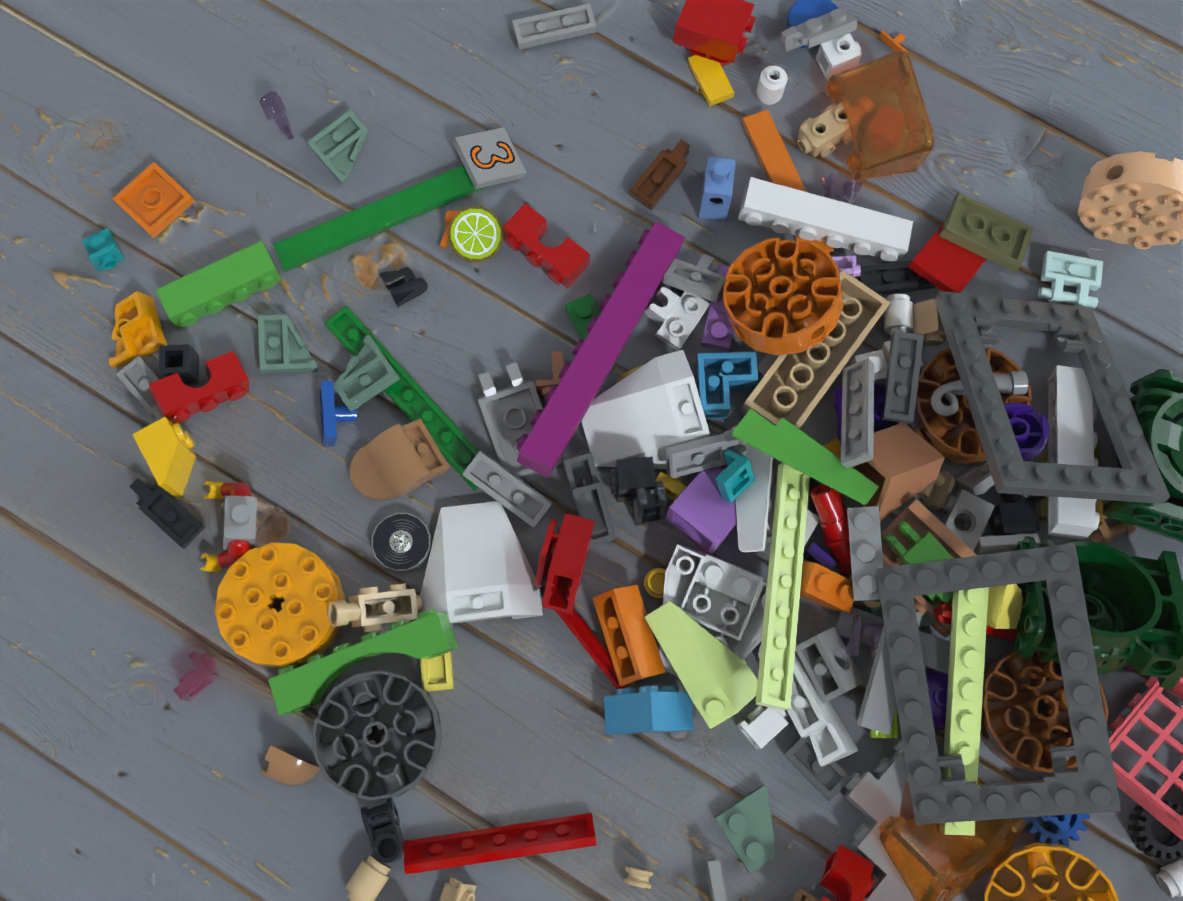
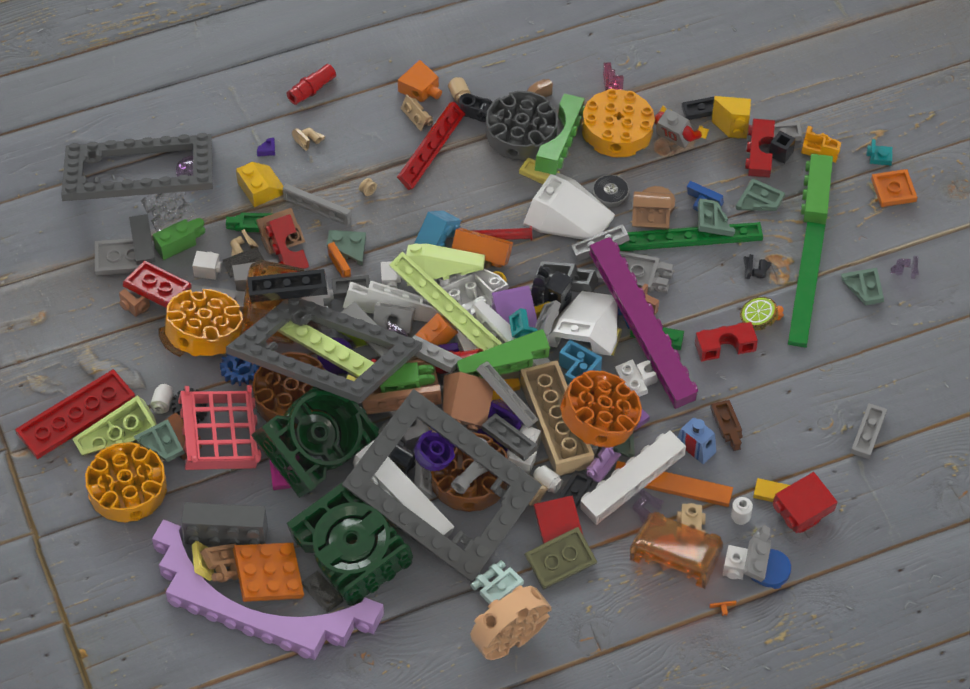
camera: 130 degrees right, 20 degrees down
tan brick [328,583,422,632] -> none
light grey tile [453,127,527,189] -> none
red brick [535,513,595,614] -> none
light grey hinge [663,254,726,302] -> none
none -> black brick [247,269,328,303]
none -> orange tile [328,242,351,278]

